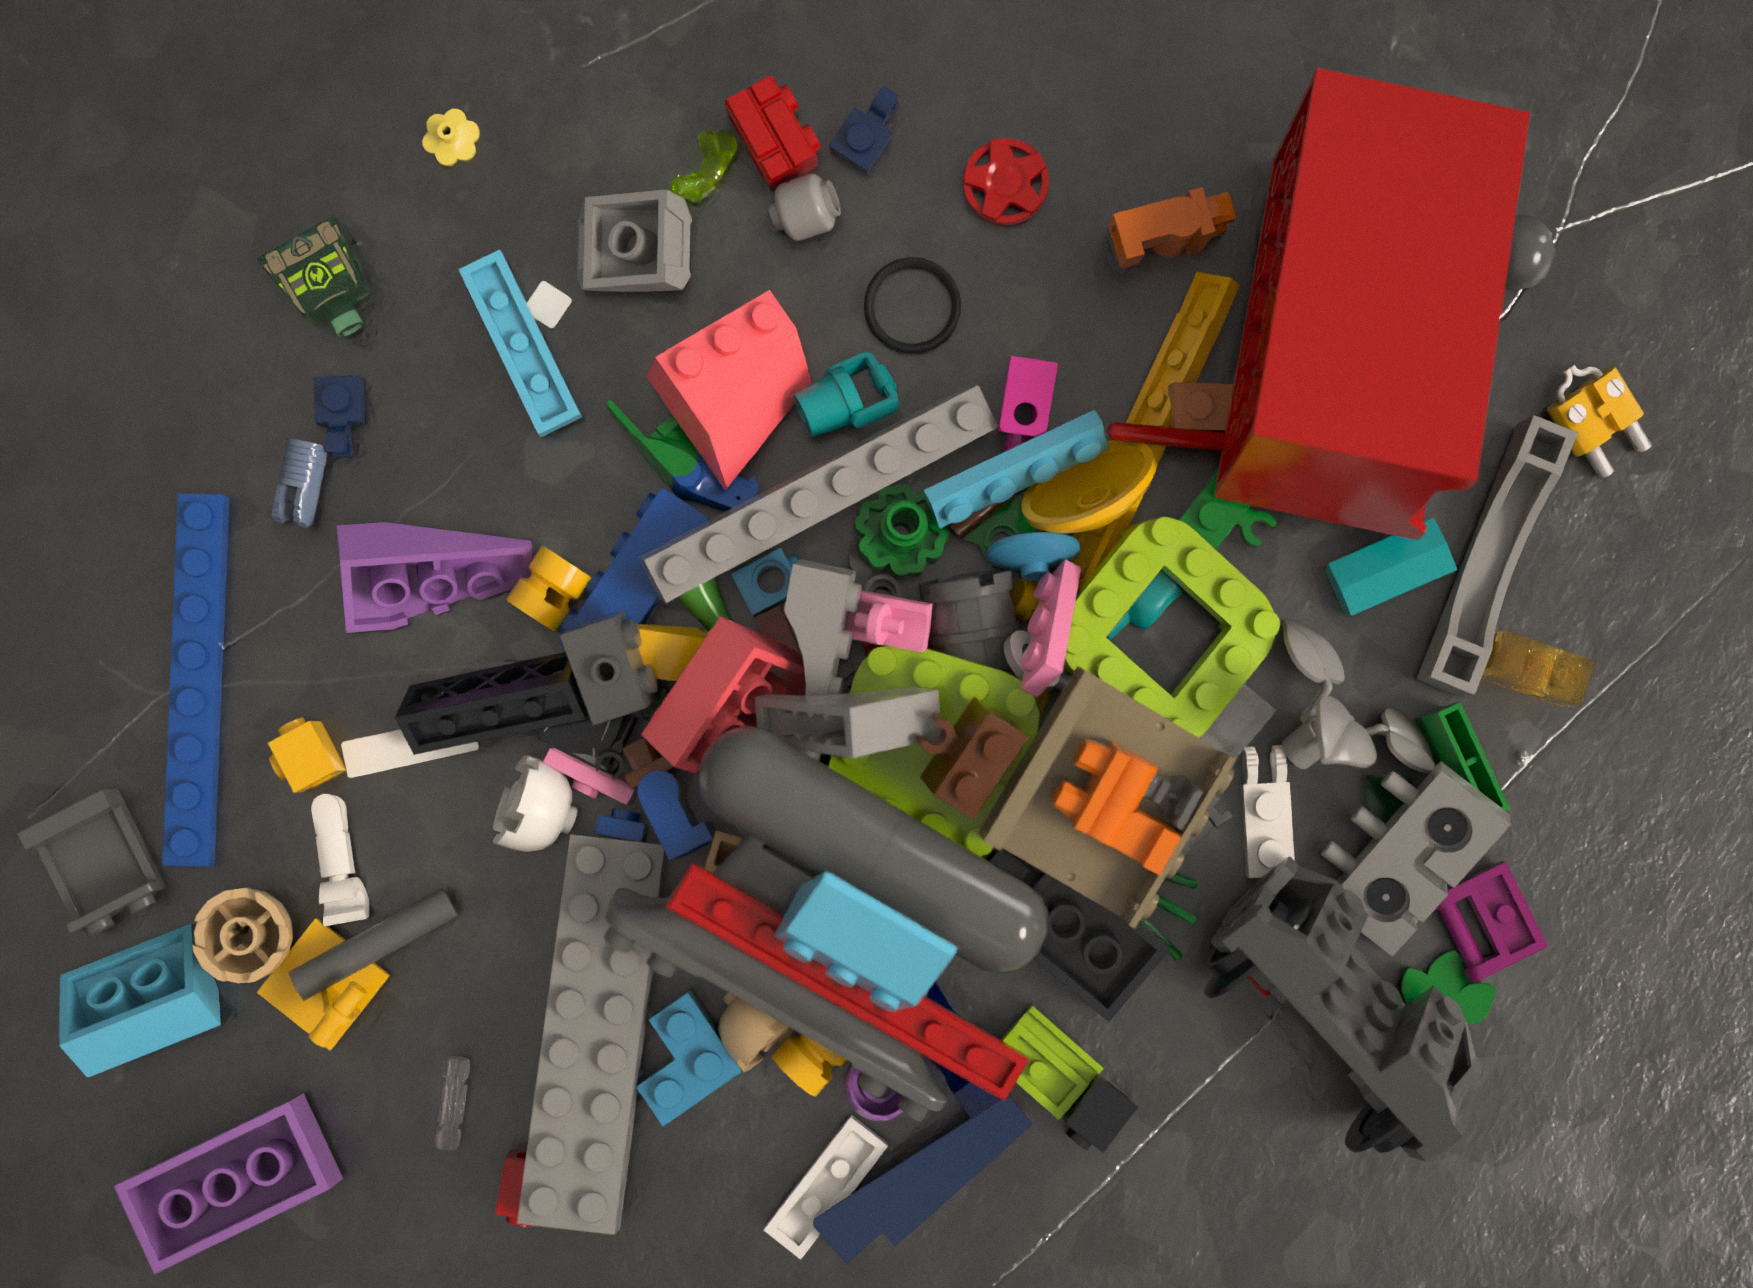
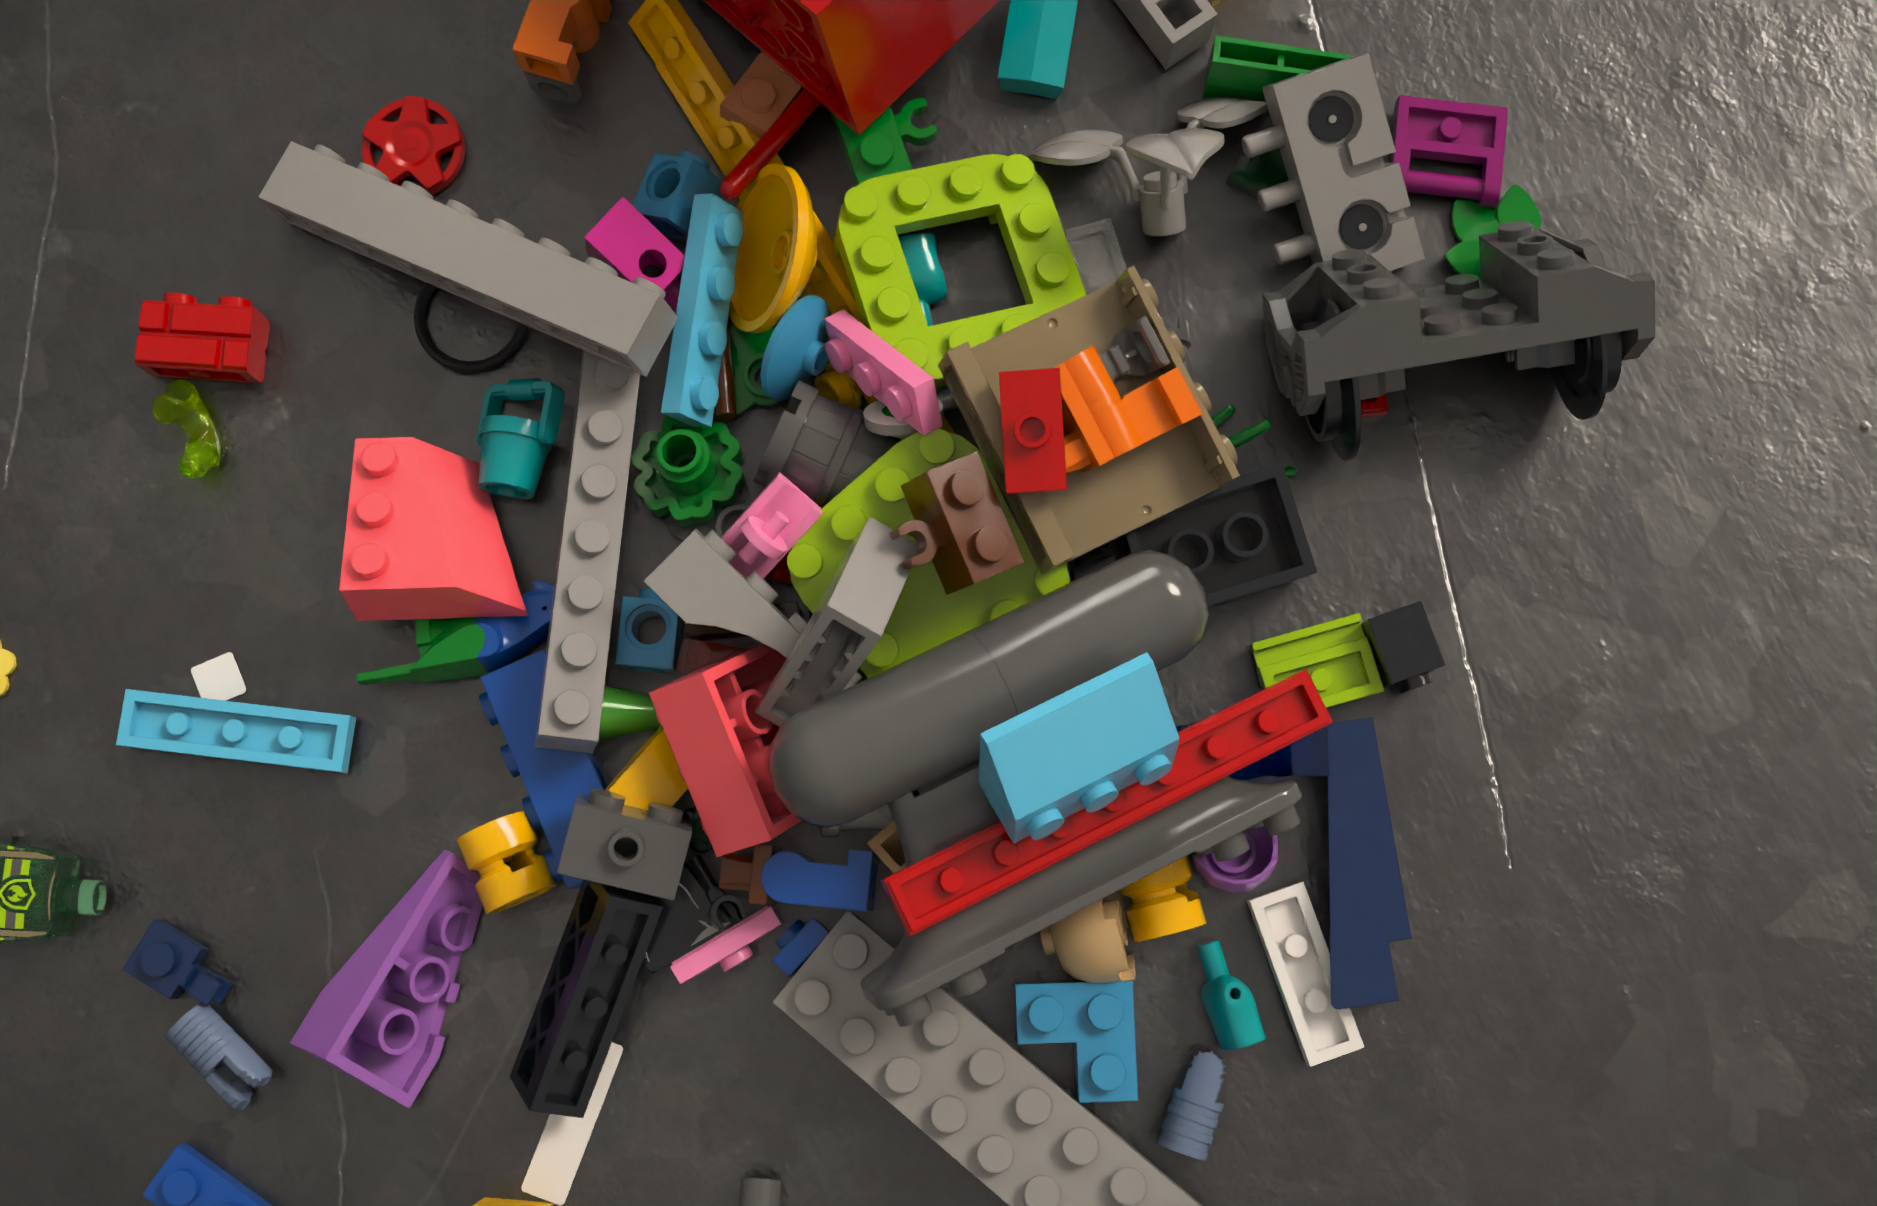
camera: 55 degrees left, 5 degrees down
white cylinder [493,755,577,852] -> none
light grey slope [576,189,692,292] -> none
light grey head [769,174,841,241] -> none
dark blue plate [829,85,899,175] -> none
white hinge [1240,745,1295,878] -> none
none -> light grey brick [258,141,678,377]
none -> dark azure brick [632,151,722,241]
none -> red plate [999,368,1067,495]
none -> sand blue hinge [1156,1051,1227,1161]
none -> teal piece [1197,940,1266,1050]

